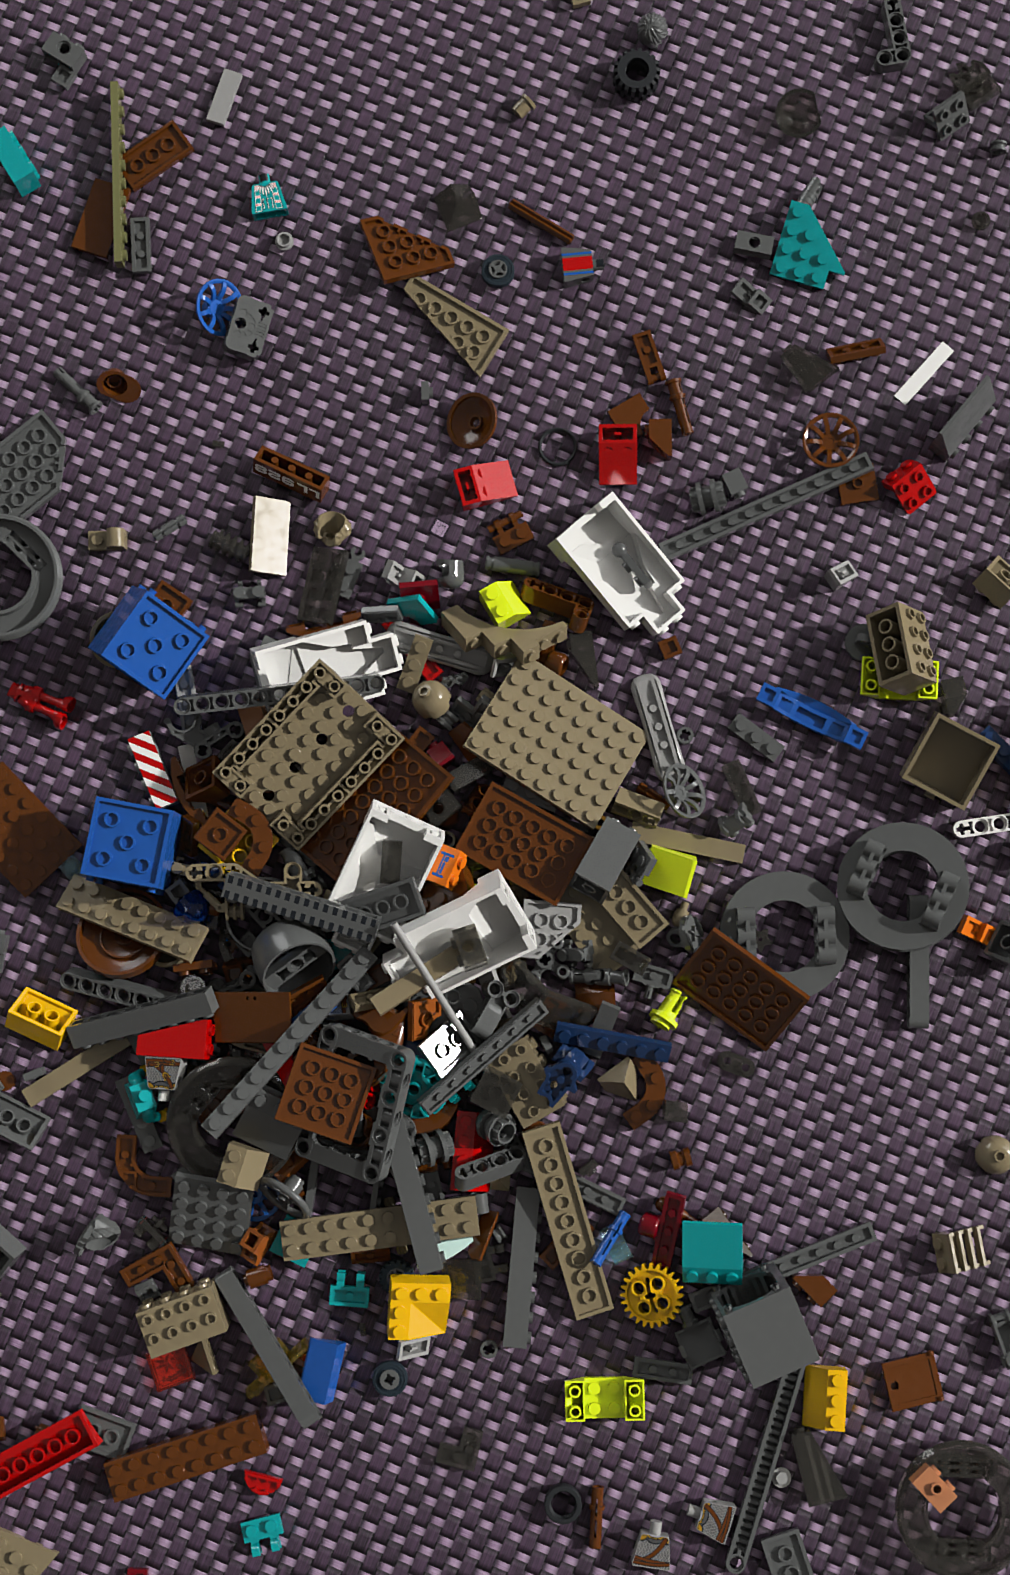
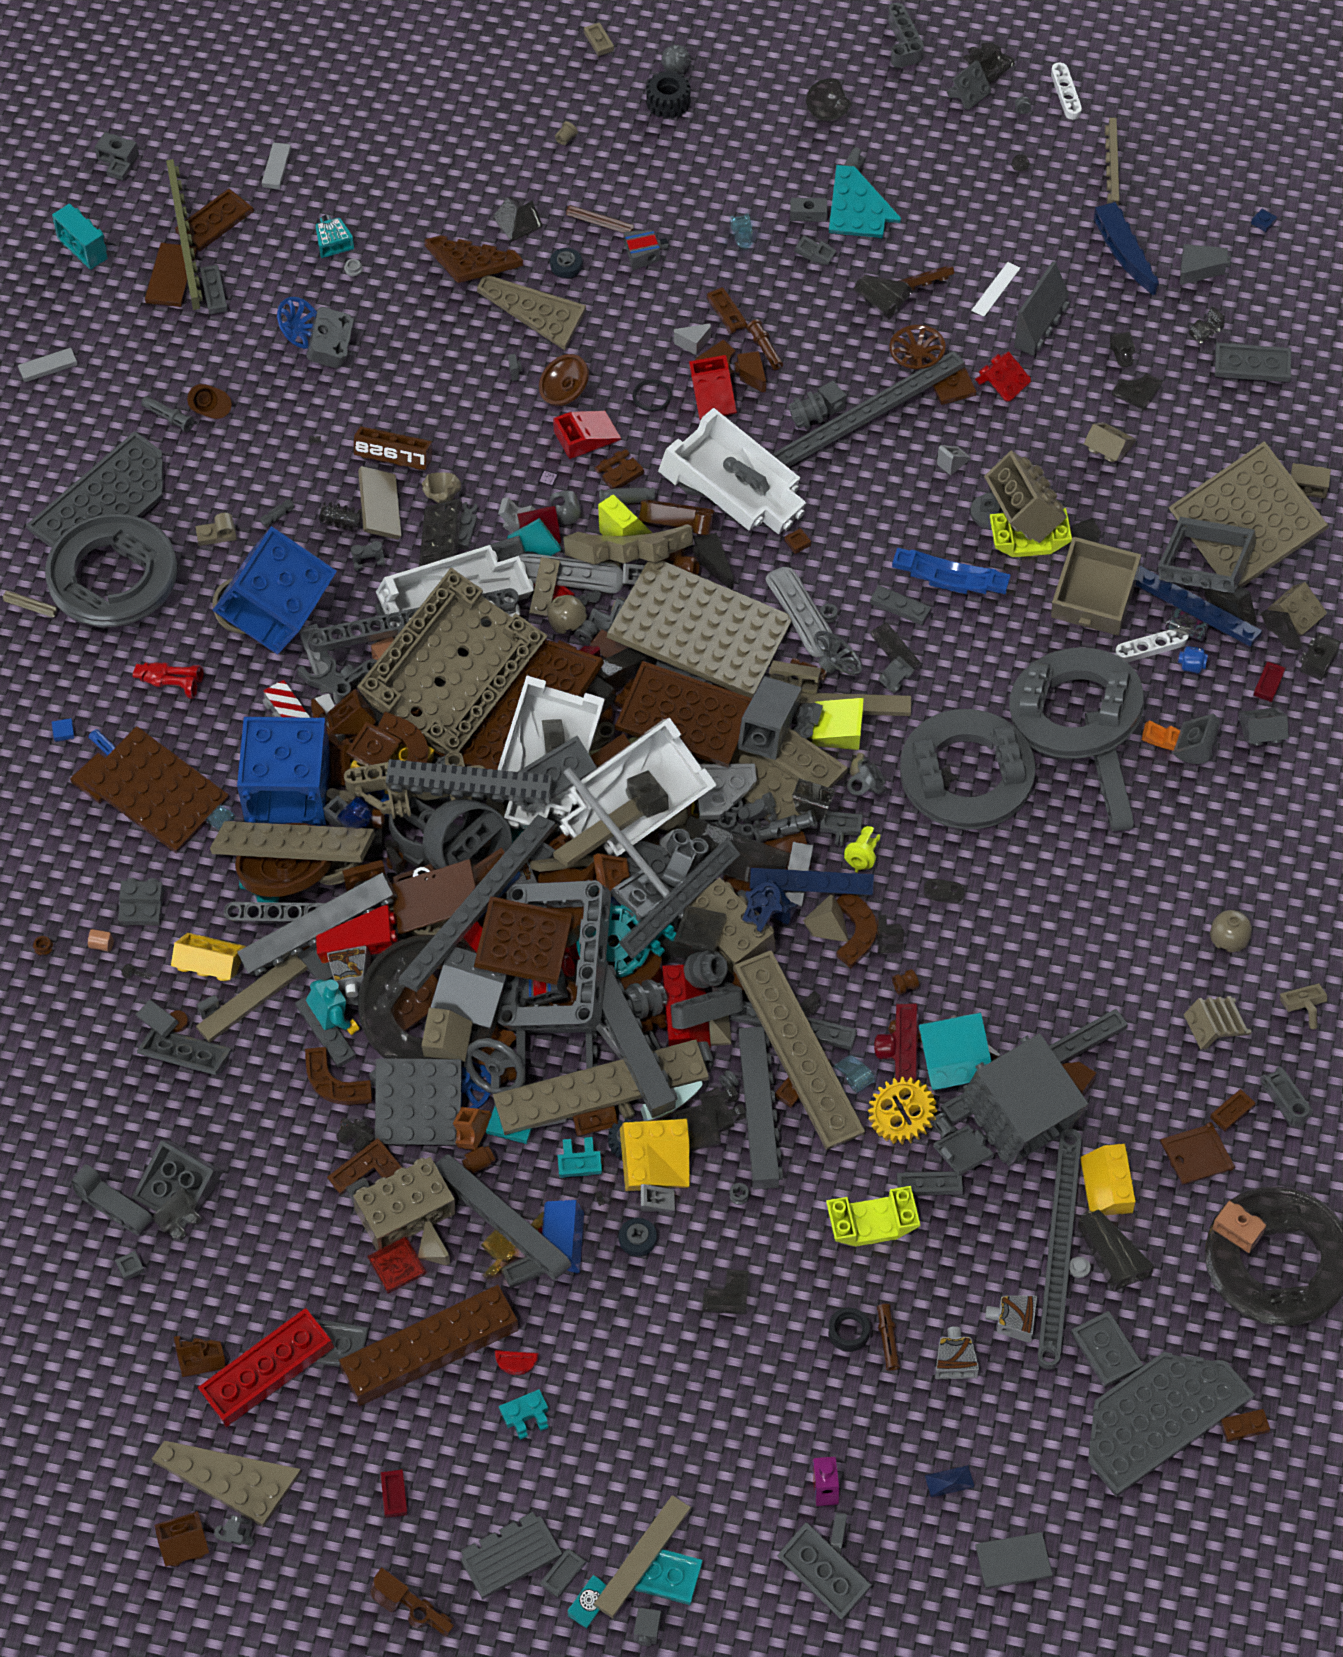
camera: 10 degrees left, 25 degrees down
dark grey hair [73,1214,121,1257] -> none
orange brick [426,844,467,891] -> none
reddish brown piece [468,1210,500,1261] -> none
blue pin [590,1210,631,1267] -> none
reddish brown plate [672,927,810,1052] -> none
none -> light grey slope [674,323,711,355]
none -> clear light blue piece [730,213,753,248]
none -> reddish brown plate [1210,1089,1256,1132]

